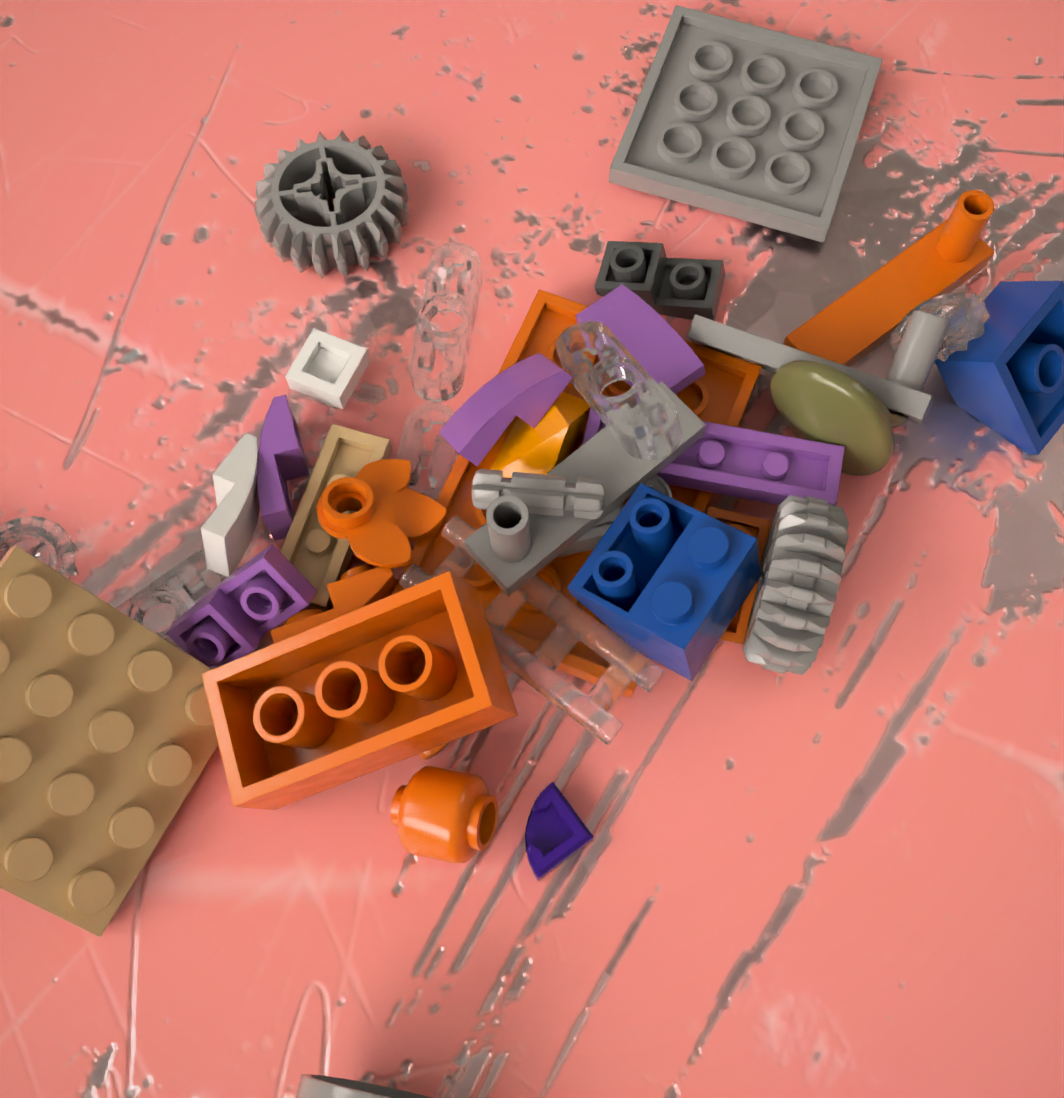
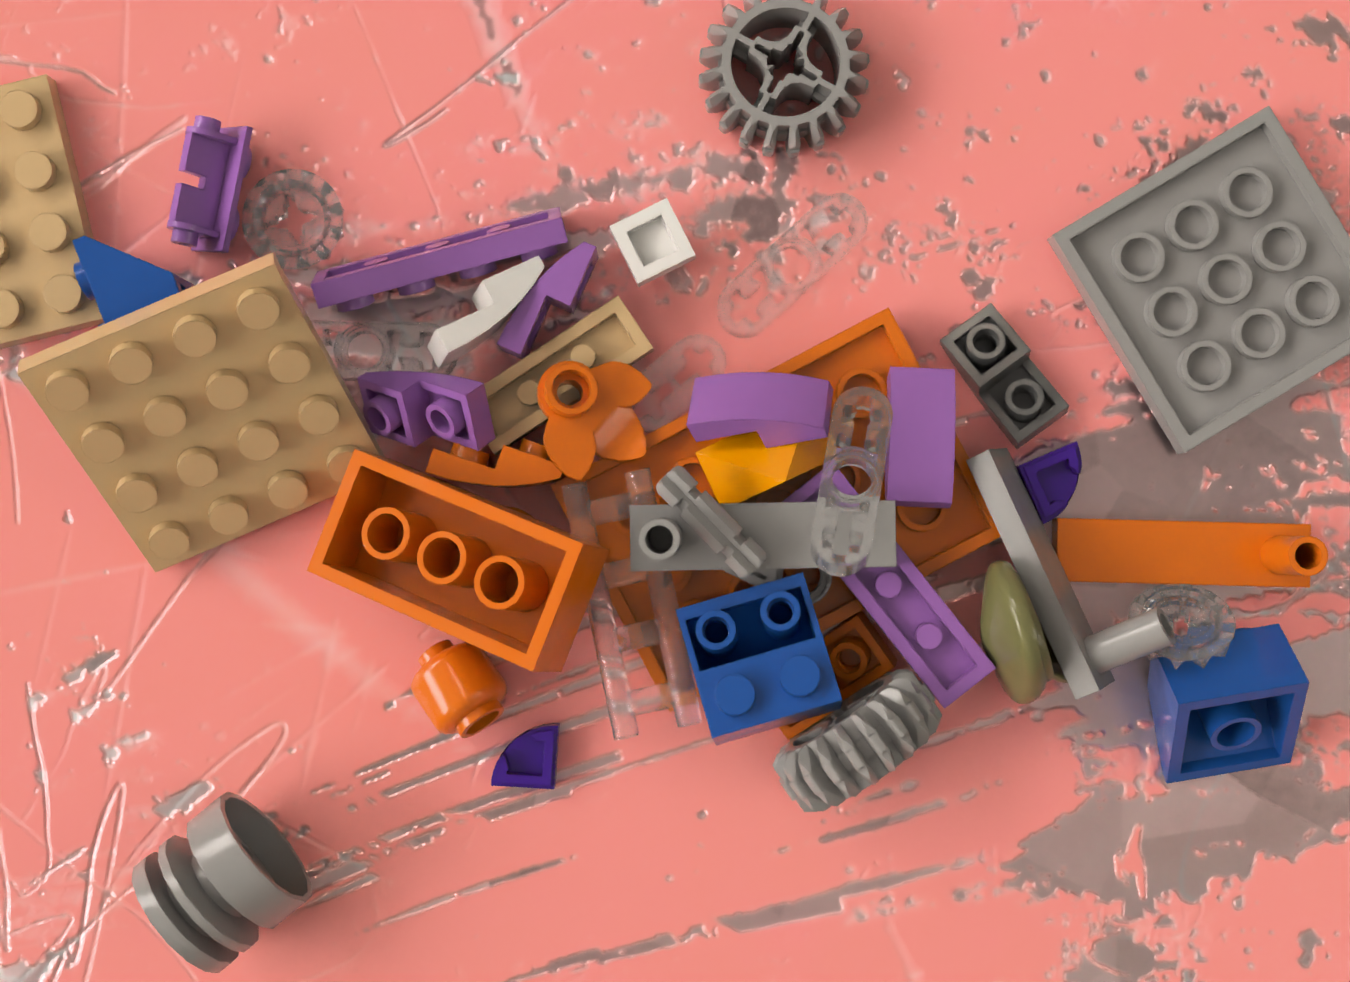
camera: 30 degrees right, 20 degrees up
none -> medium lavender plate [310,207,568,312]
none -> dark purple tile [1016,441,1082,524]

